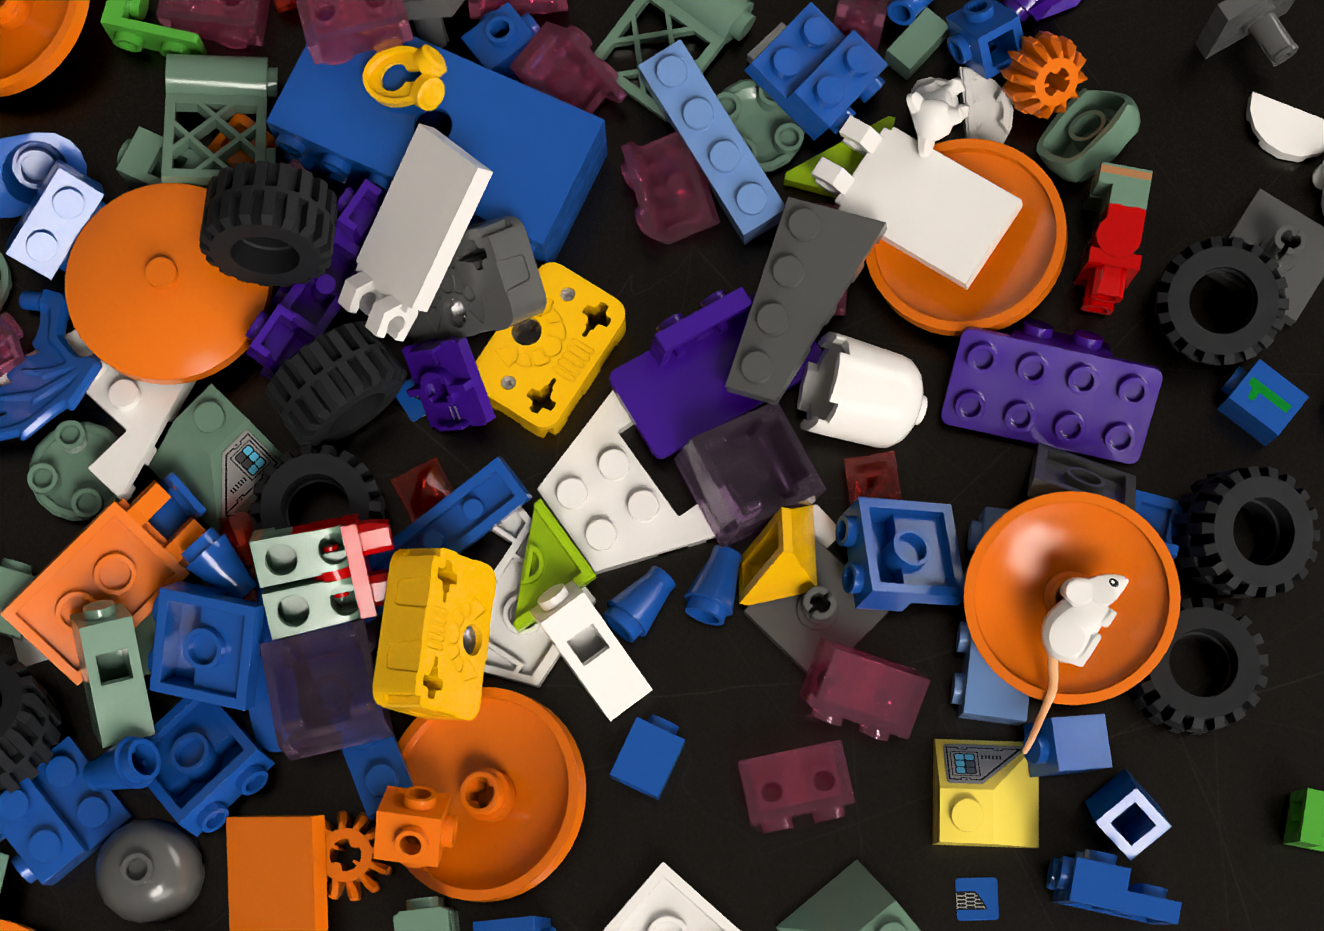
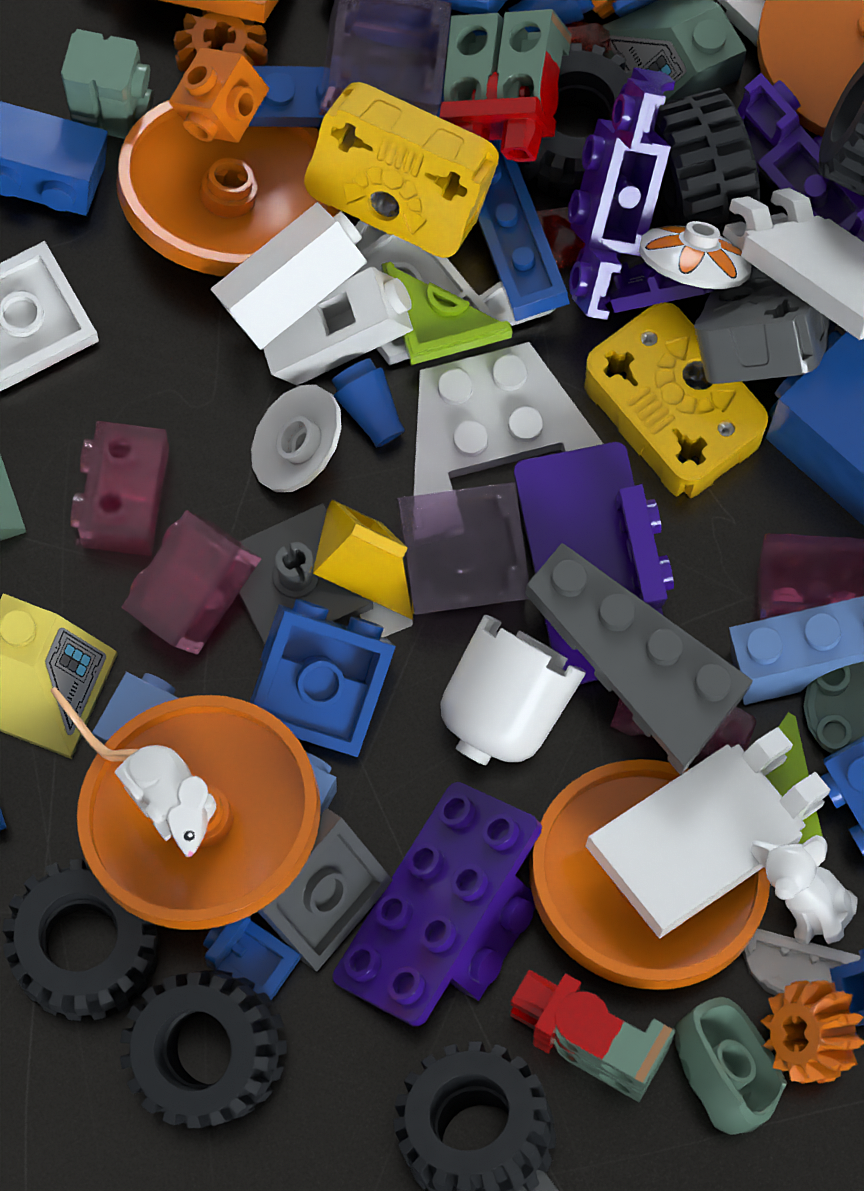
camera: 105 degrees right, 5 degrees down
blue brick [609,714,685,800] -> none
blue cone [684,545,742,626] -> none
clear red tile [844,451,903,505] -> none
brick [1023,714,1113,777] -> none
blue brick [1217,359,1309,446] -> none
none -> white brick [211,202,368,350]
none -> white dish [251,385,341,492]
none -> dark purple bracket [568,67,675,320]
none -> white dish [639,221,752,289]

